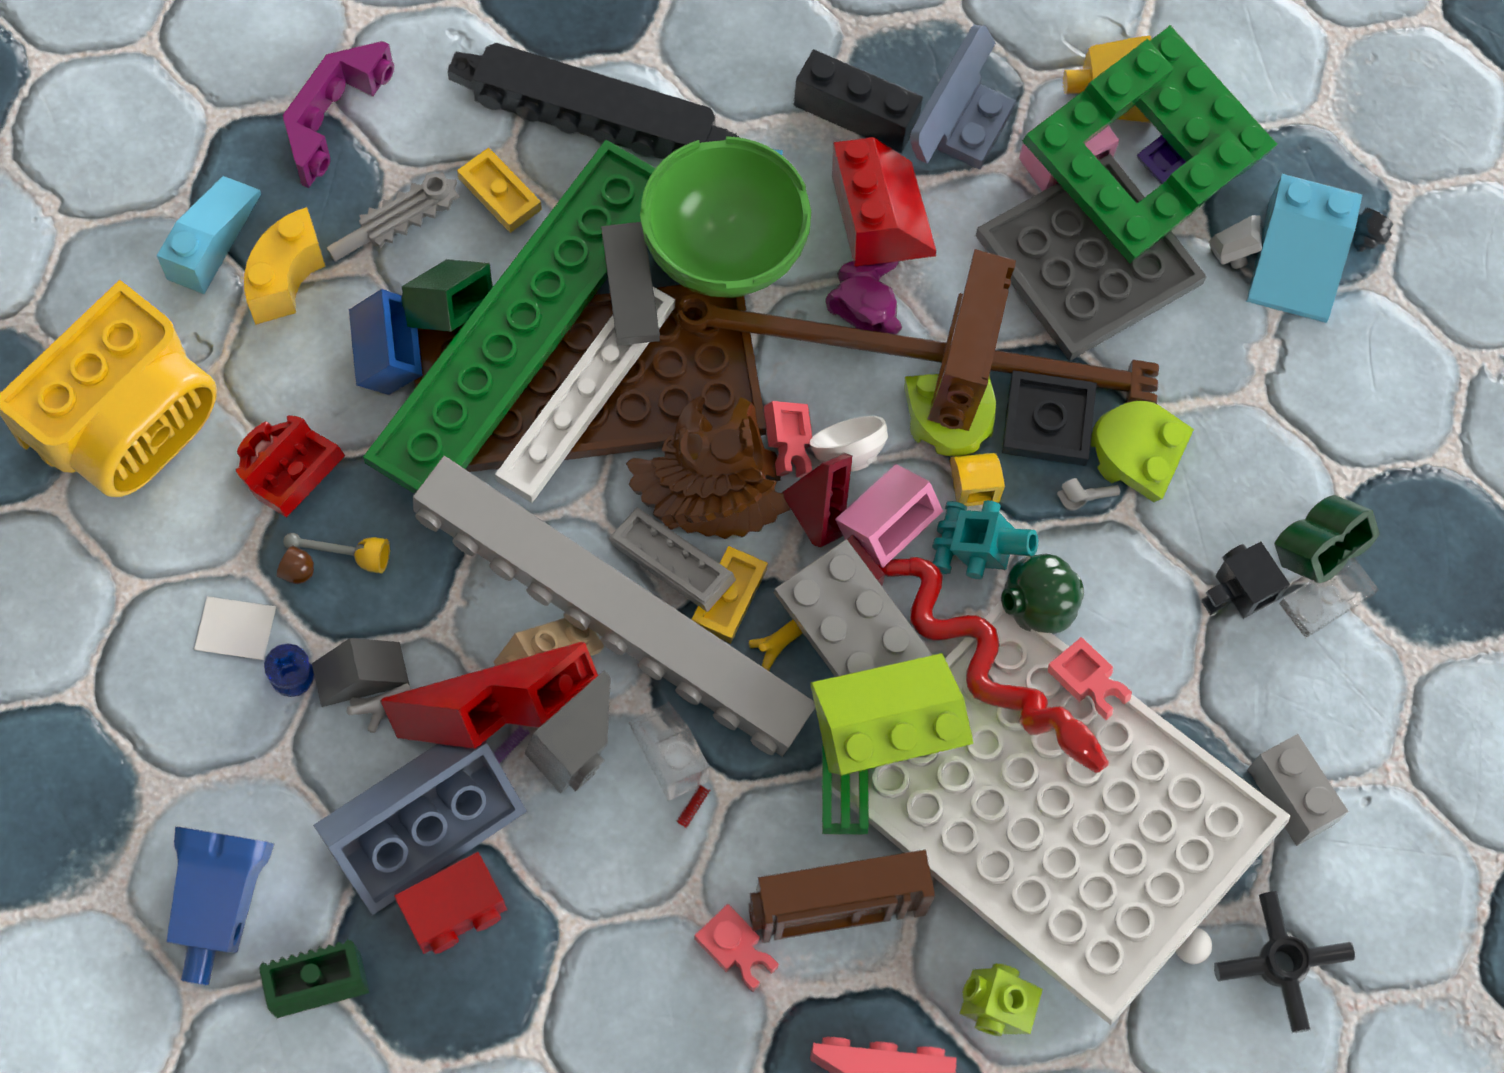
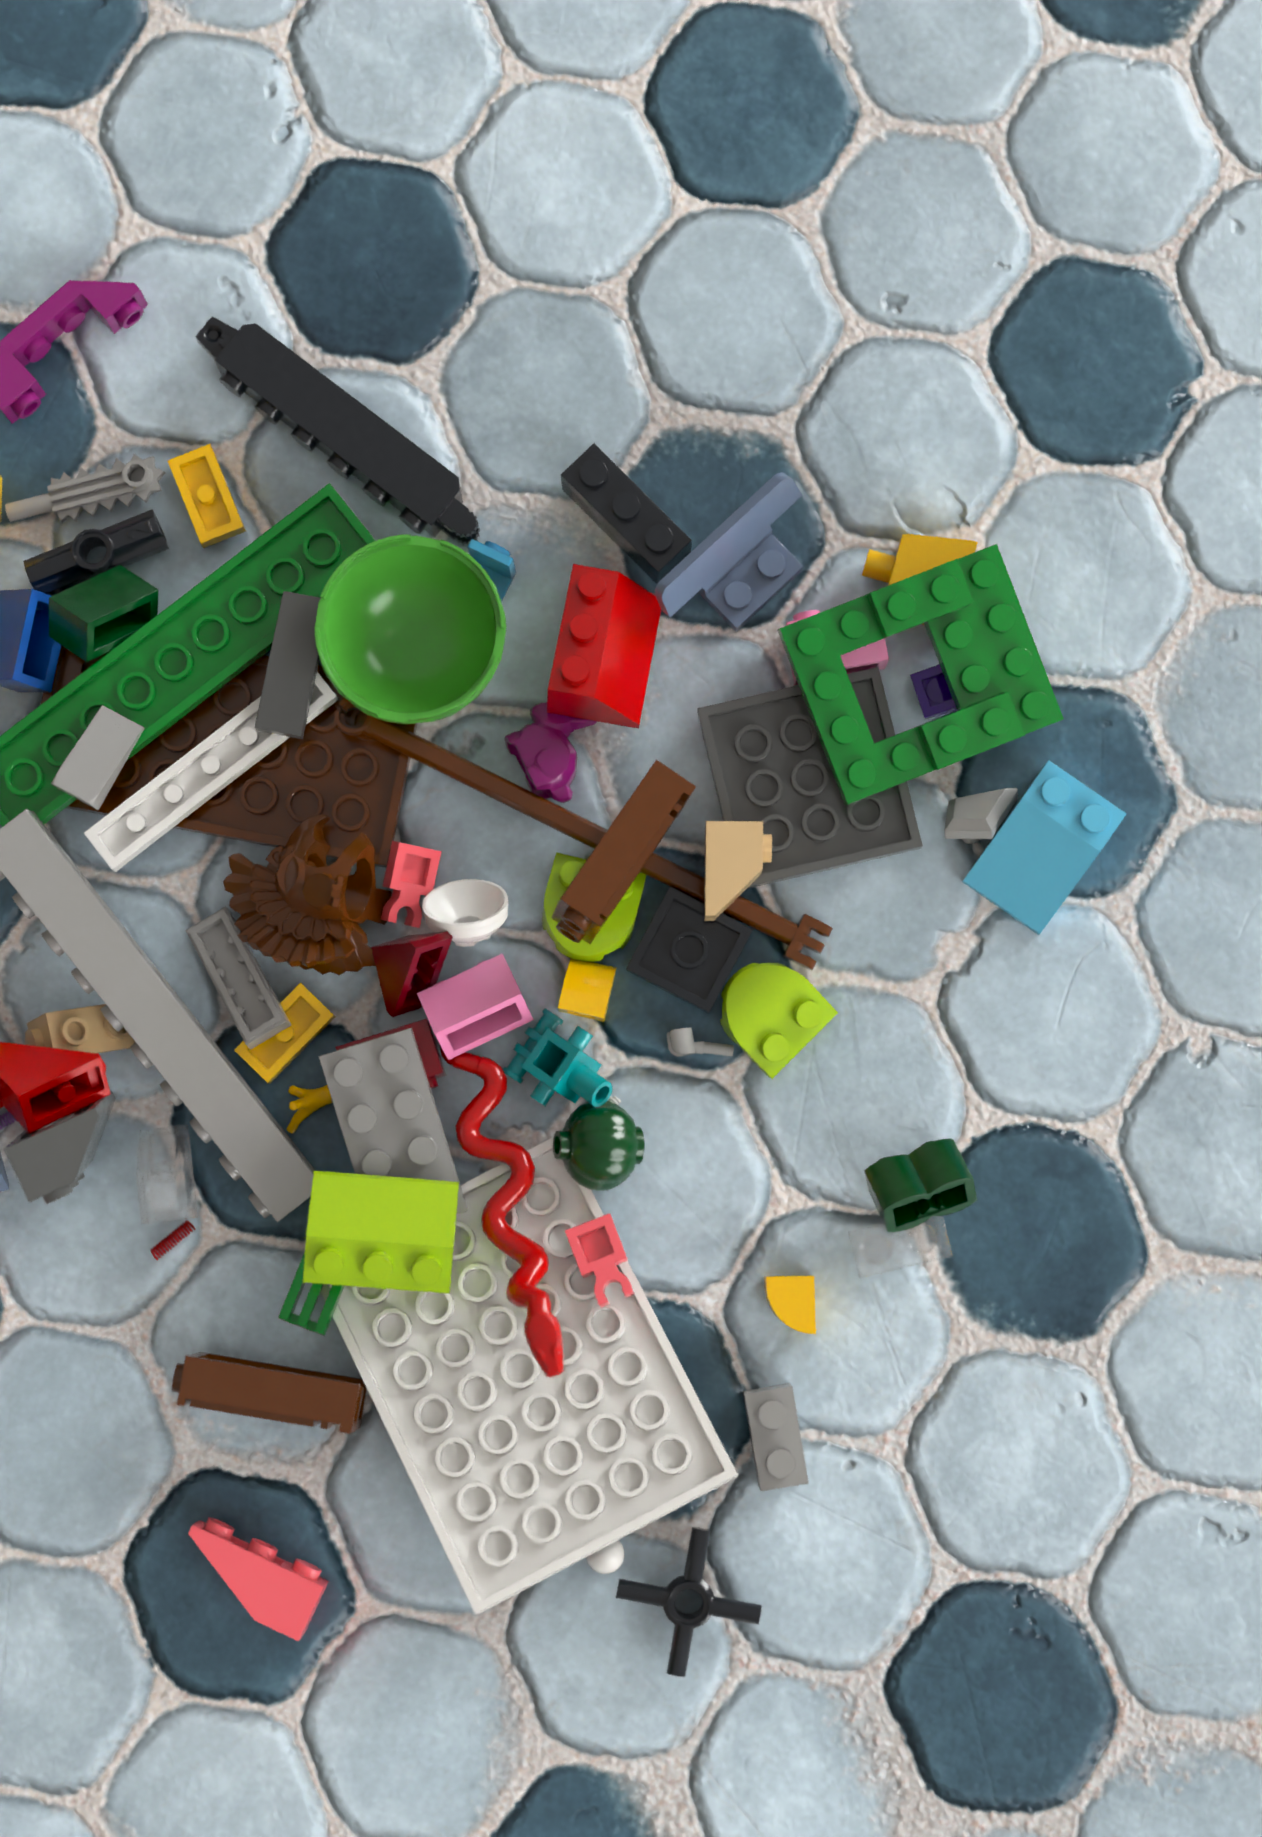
camera: 25 degrees right, 15 degrees up
coral plate [694,904,779,992] -> none
lime brick [959,963,1043,1036] -> none
black brick [1201,541,1290,619] -> none
black plate [1353,208,1394,252] -> none
none -> black piece [23,509,169,596]
none -> light grey slope [51,705,145,810]
none -> tan slope [704,821,772,921]
none -> yellow brick [764,1275,816,1334]

